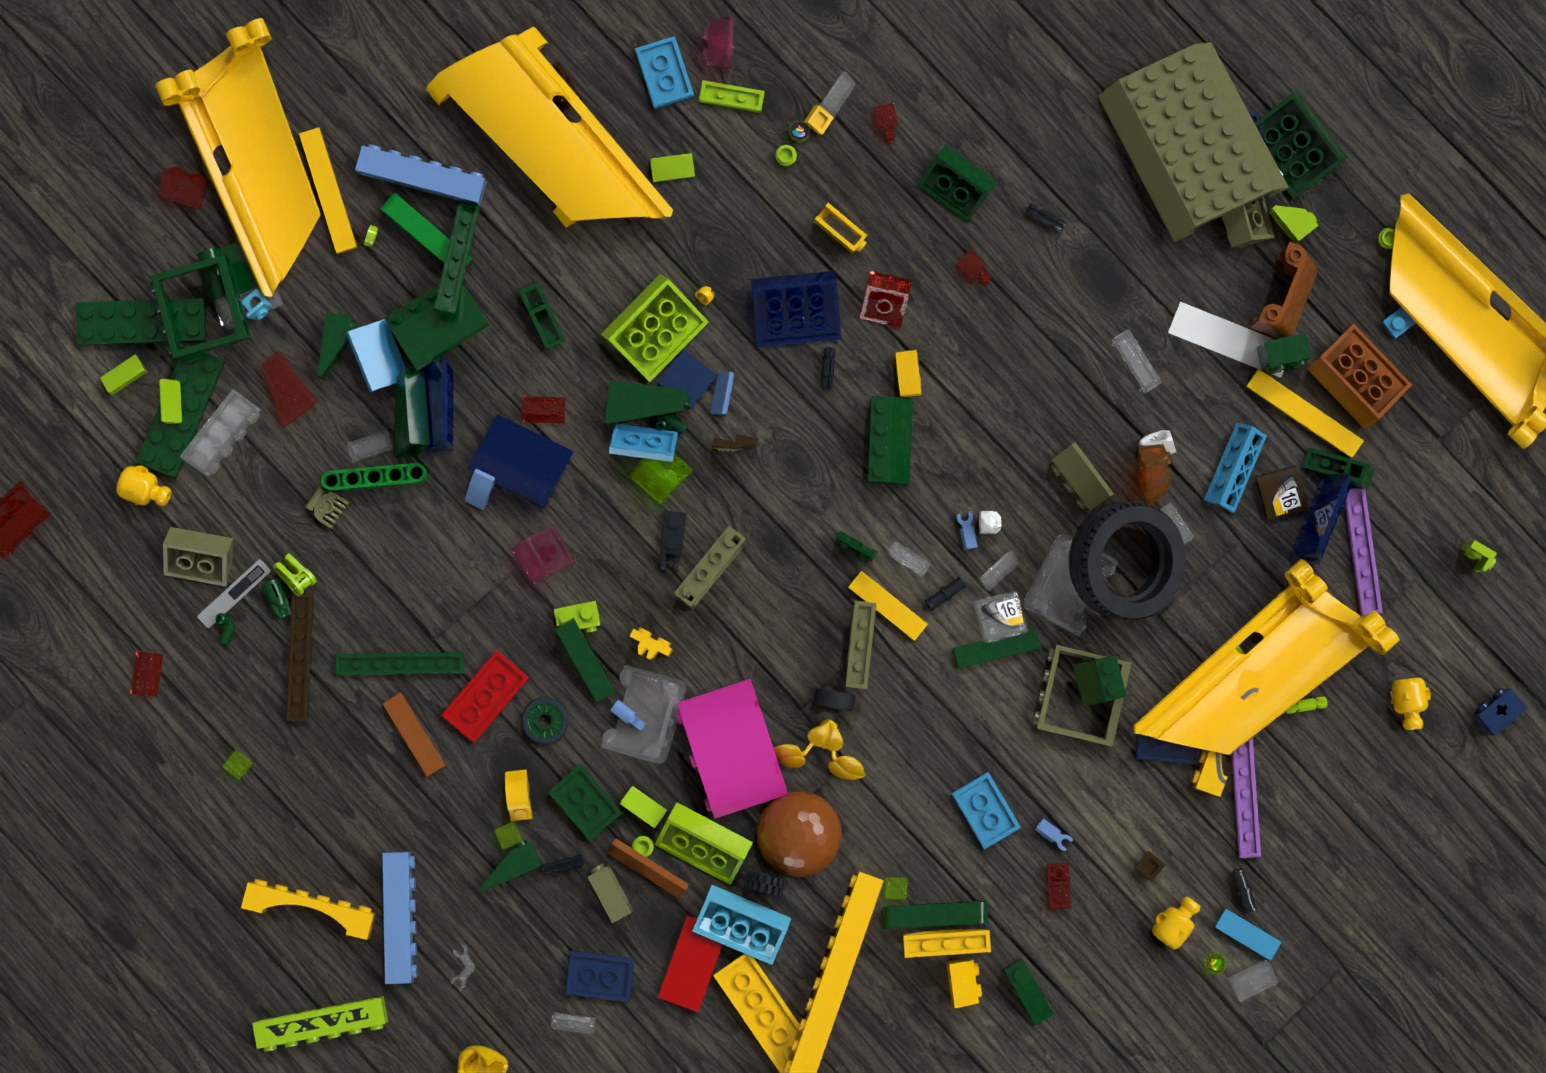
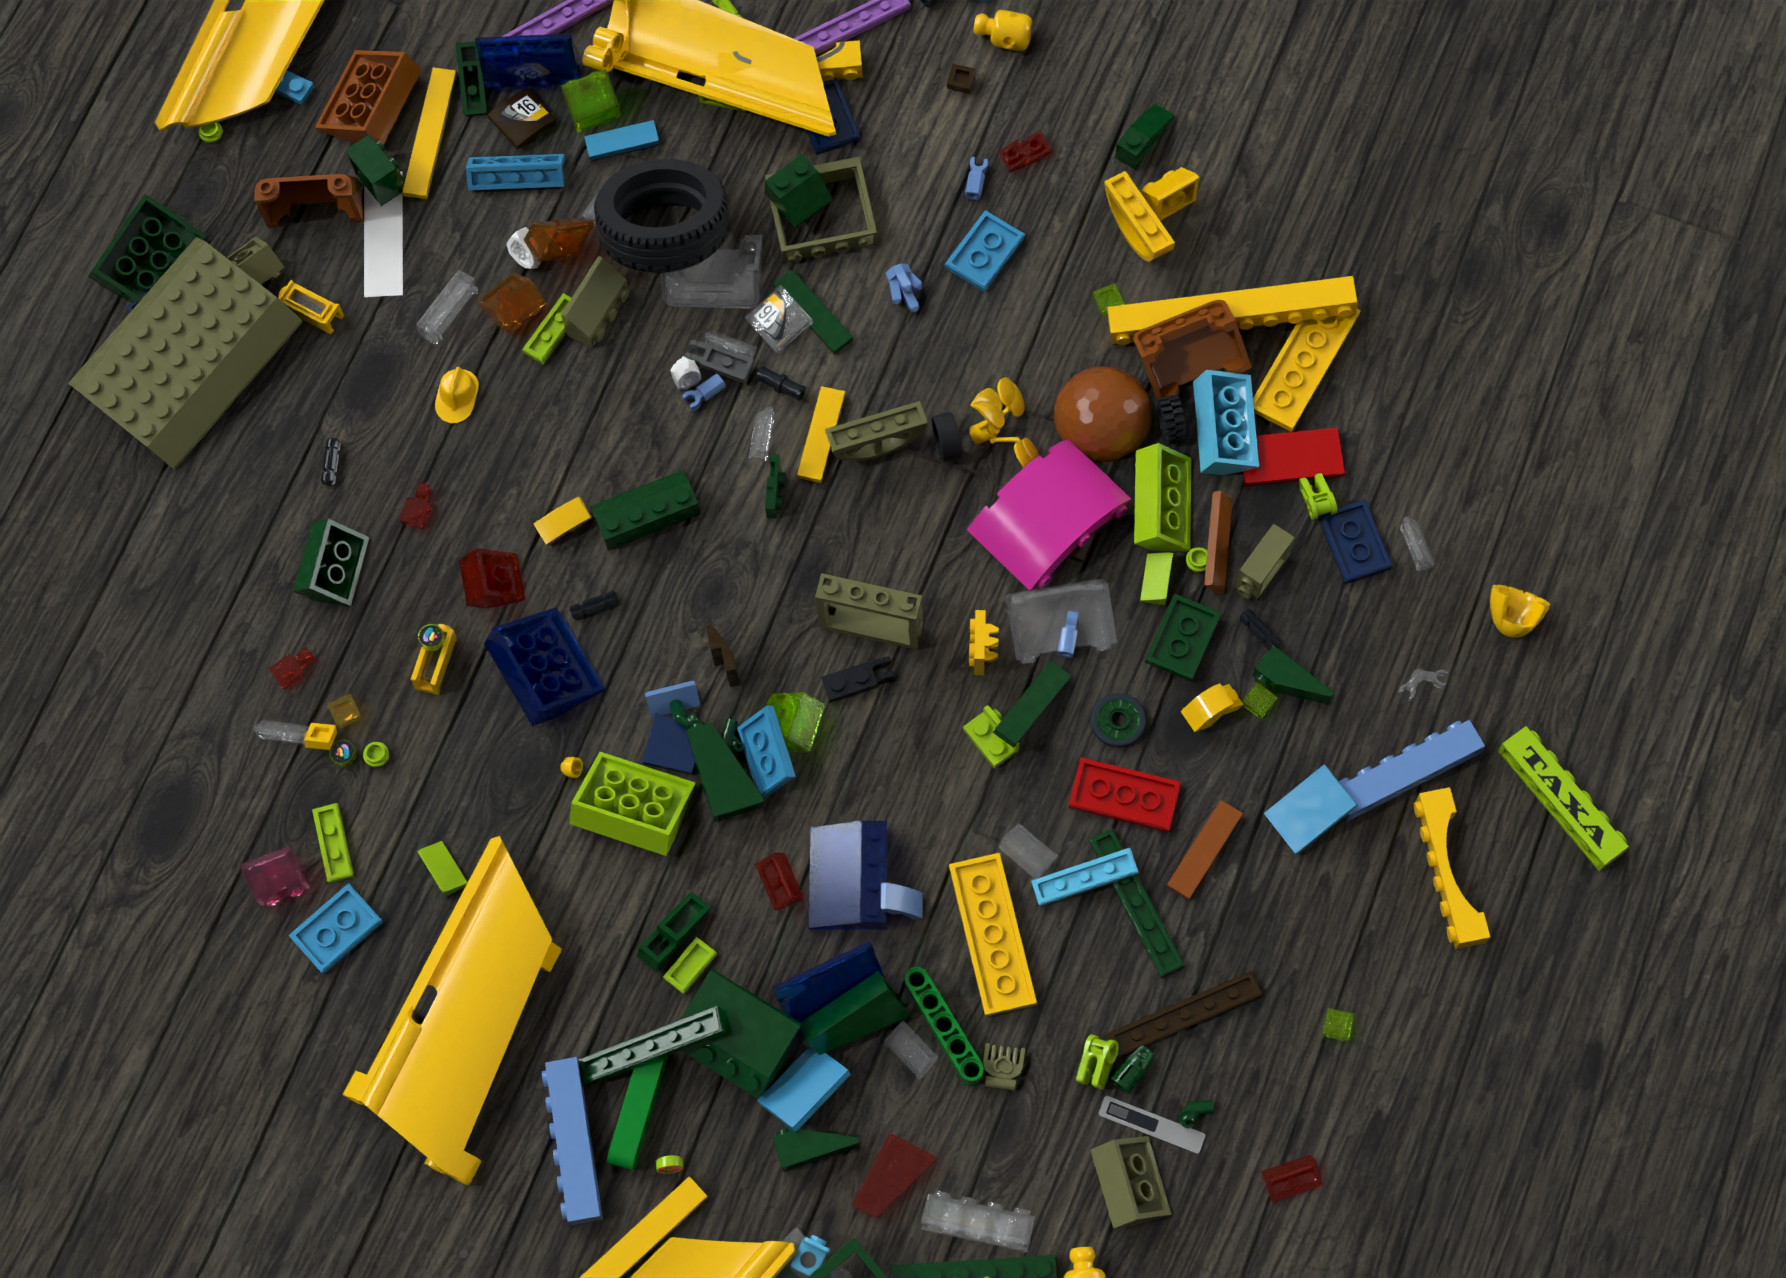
camera: 105 degrees left, 15 degrees down
clear pink slope [511,525,576,586] -> none
dark green beam [882,901,988,929] -> none
lime slope [1269,205,1319,244] -> none
none -> yellow window [278,280,344,335]
none -> clear yellow plate [327,693,362,729]
none -> tile [418,624,445,651]
none -> yellow piece [435,367,479,423]
none -> clear orange slope [476,272,546,332]
none -> lime tile [522,293,571,365]
none -> clear neon green slope [561,69,621,133]
none -> dark azure tile [584,120,660,161]
none -> lime tile [663,937,717,995]
none -> dark green arm [670,700,701,729]
none -> dark grey hinge [684,340,755,384]
none -> medium blue rock [886,263,922,312]
none -> yellow plate [949,853,1037,1017]
none -> clear slope [999,823,1058,879]
none -> medium azure tile [1031,848,1139,907]
none -> dark orange windscreen [1133,300,1252,399]
none -> dark azure tile [1264,764,1358,855]
none -> lime piece [1299,473,1337,520]

